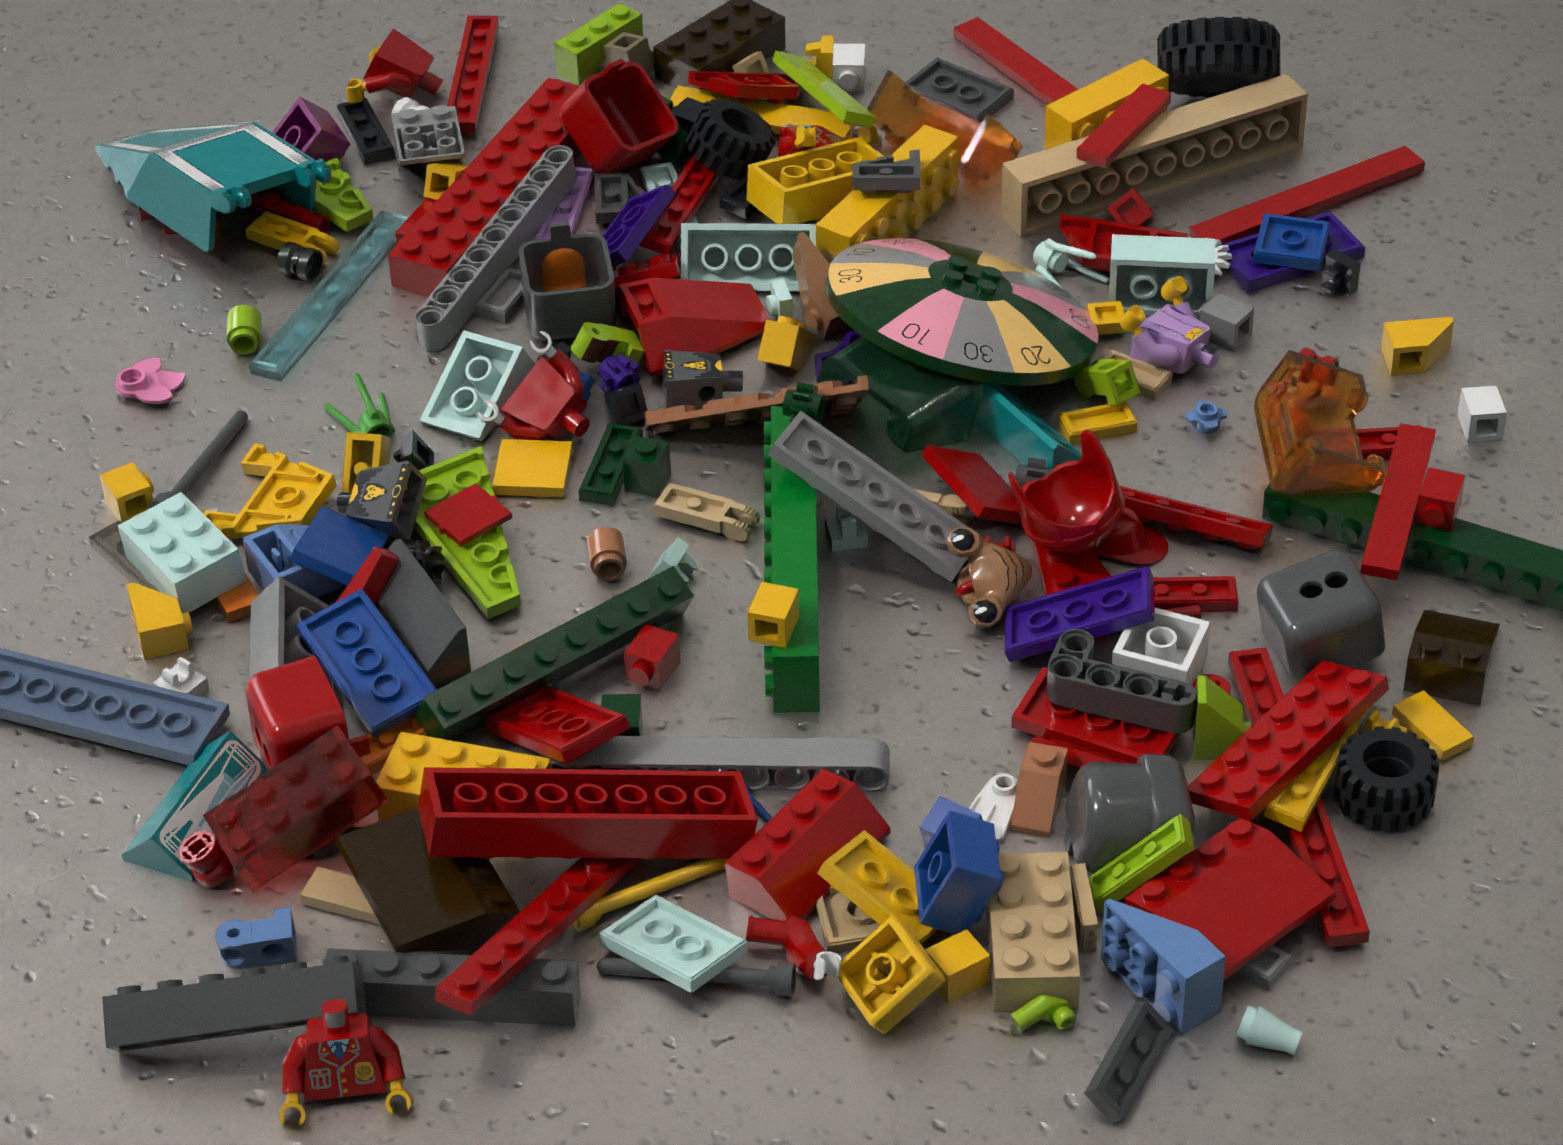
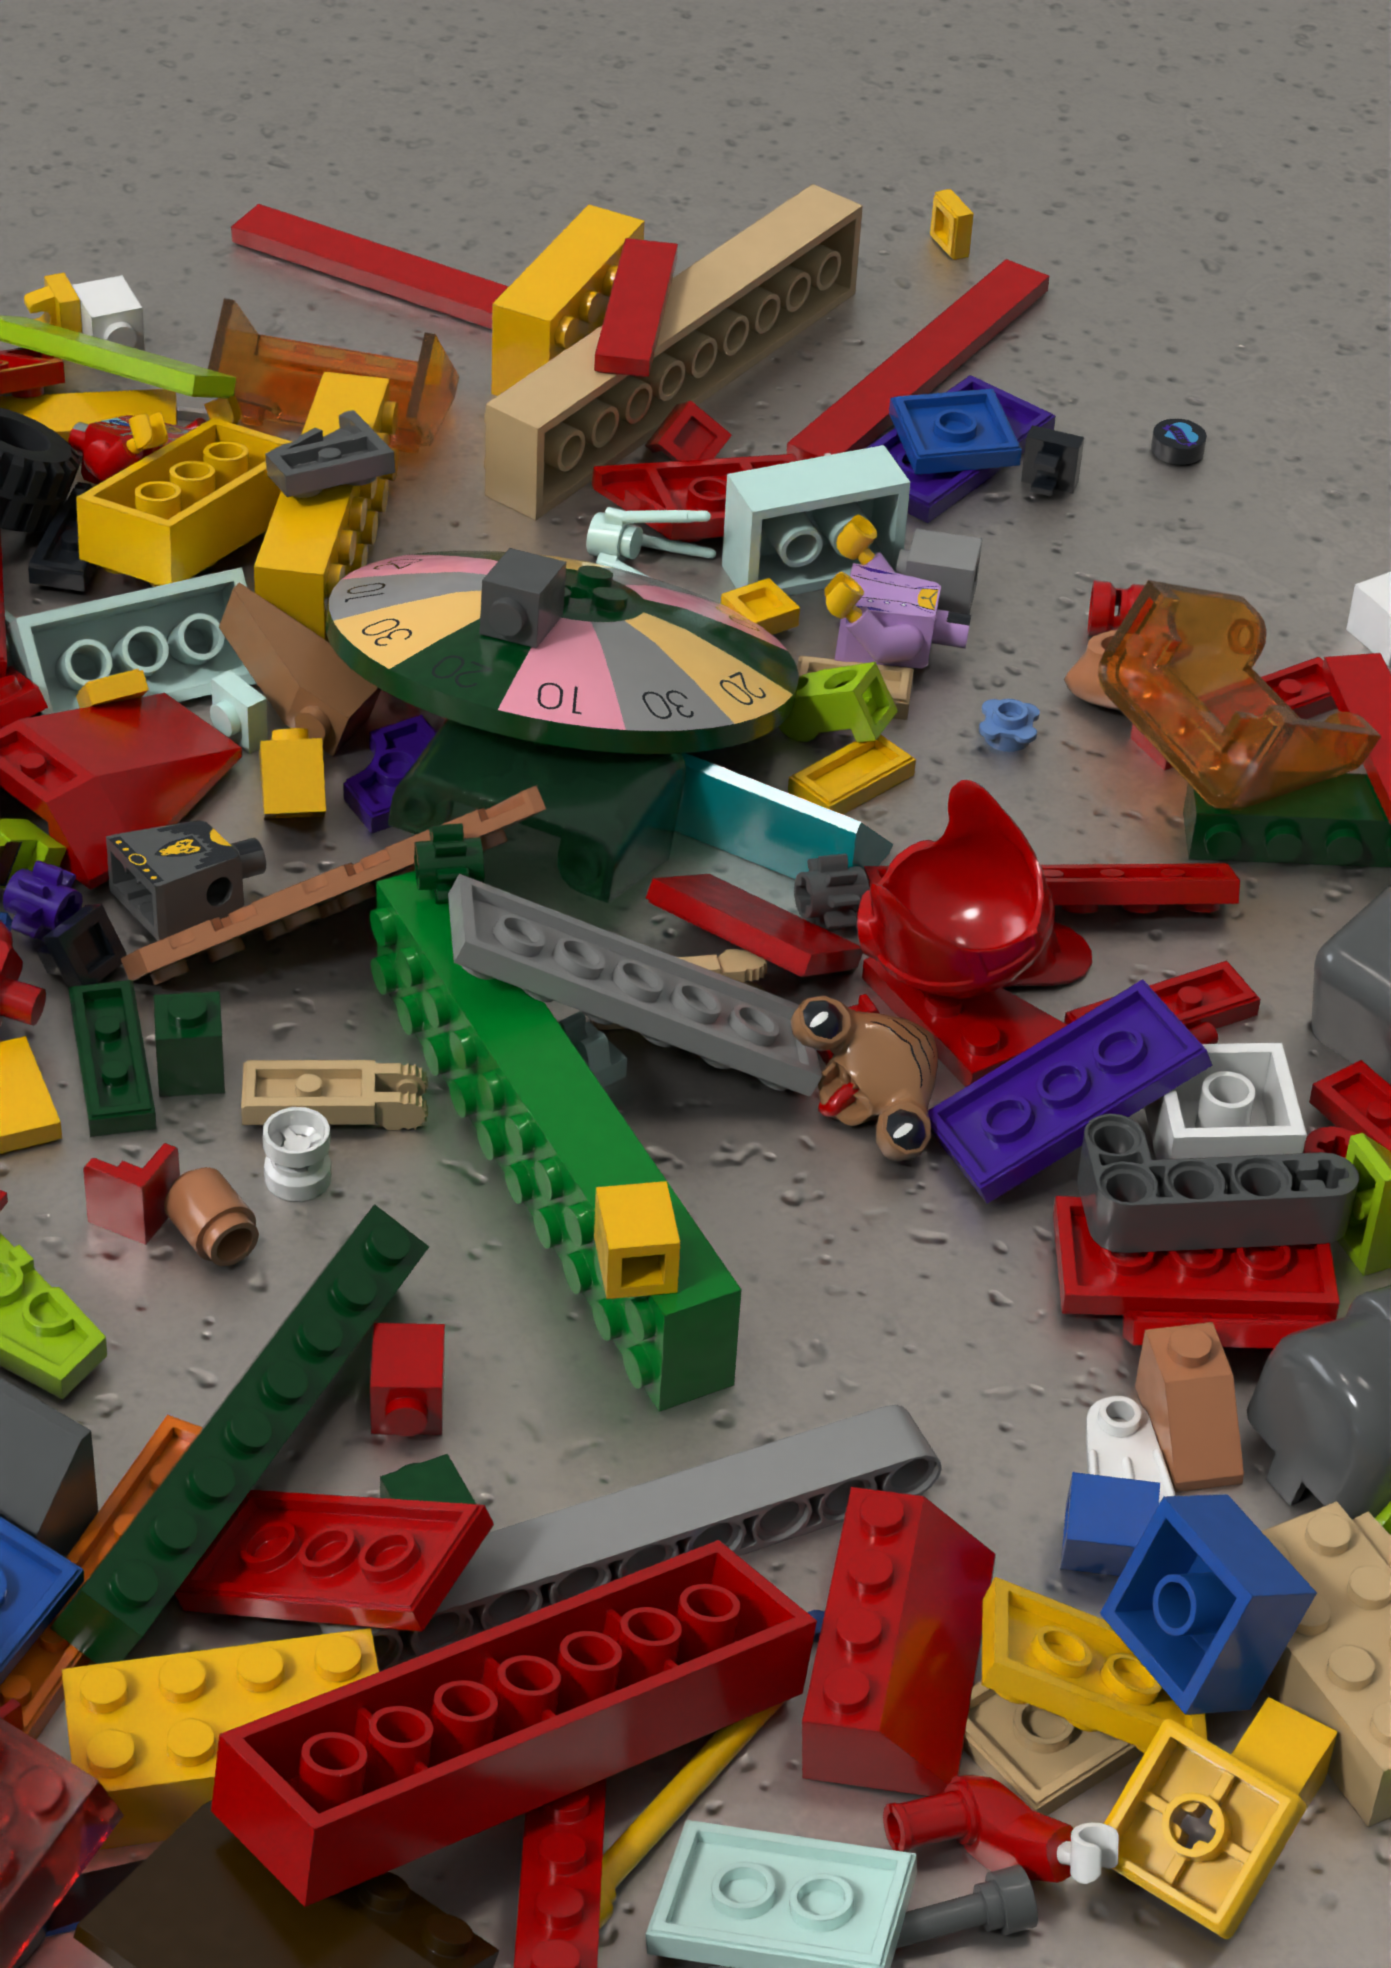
camera: 30 degrees left, 0 degrees up
light aqua tile [647,537,697,583] -> none
dark grey tile [900,57,1014,128] -> none
black tyre [1157,16,1281,97] -> none
yellow slope [1381,316,1454,376] -> none
none -> yellow tile [76,668,149,708]
none -> red panel [83,1143,180,1245]
none -> white wheel [263,1107,332,1202]
none -> dark grey brick [479,548,567,648]
none -> yellow tile [930,189,974,260]
none -> black tile [1151,419,1207,465]

